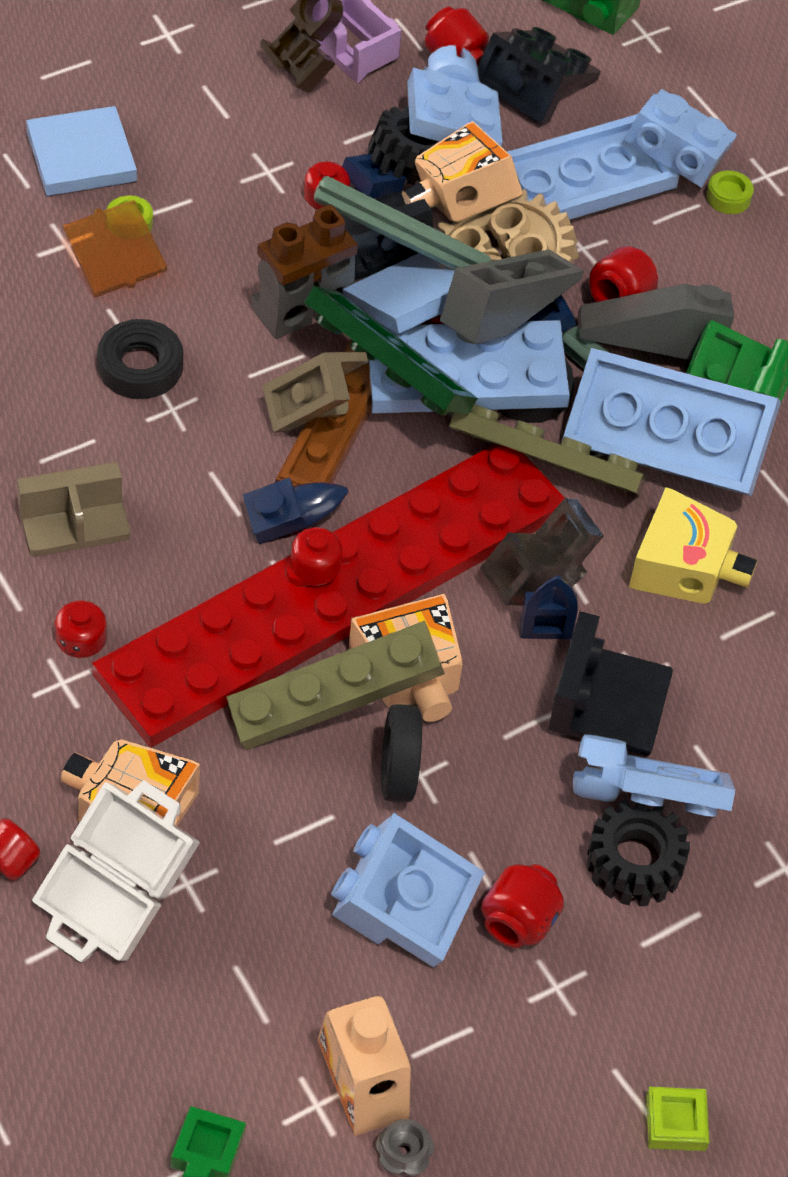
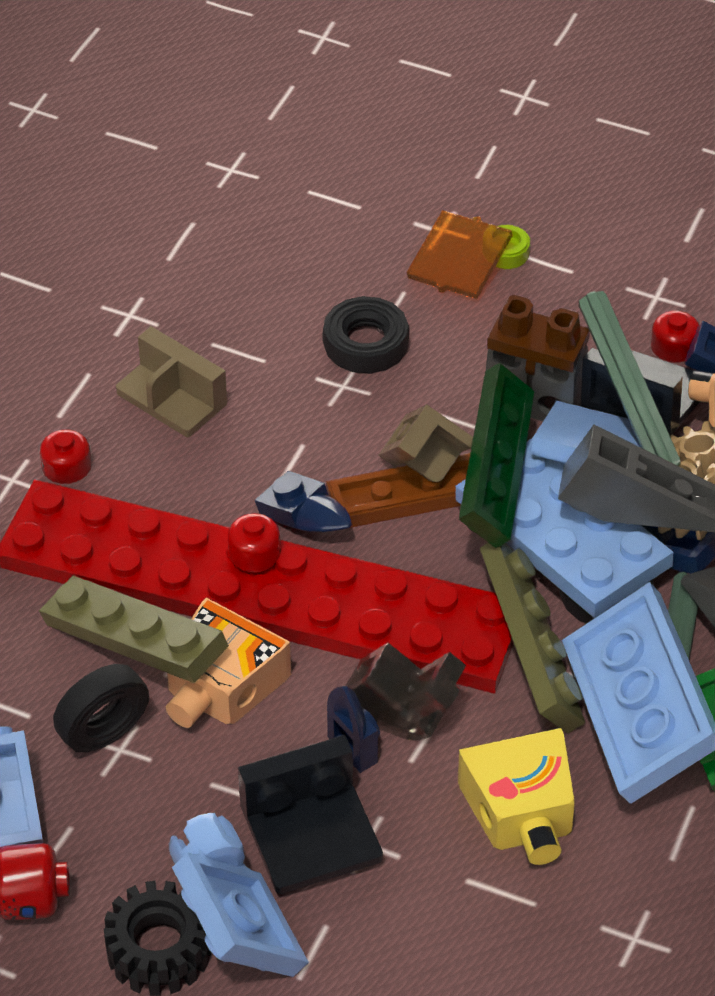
camera: 60 degrees right, 5 degrees down
light blue tile [26,106,137,196] -> none

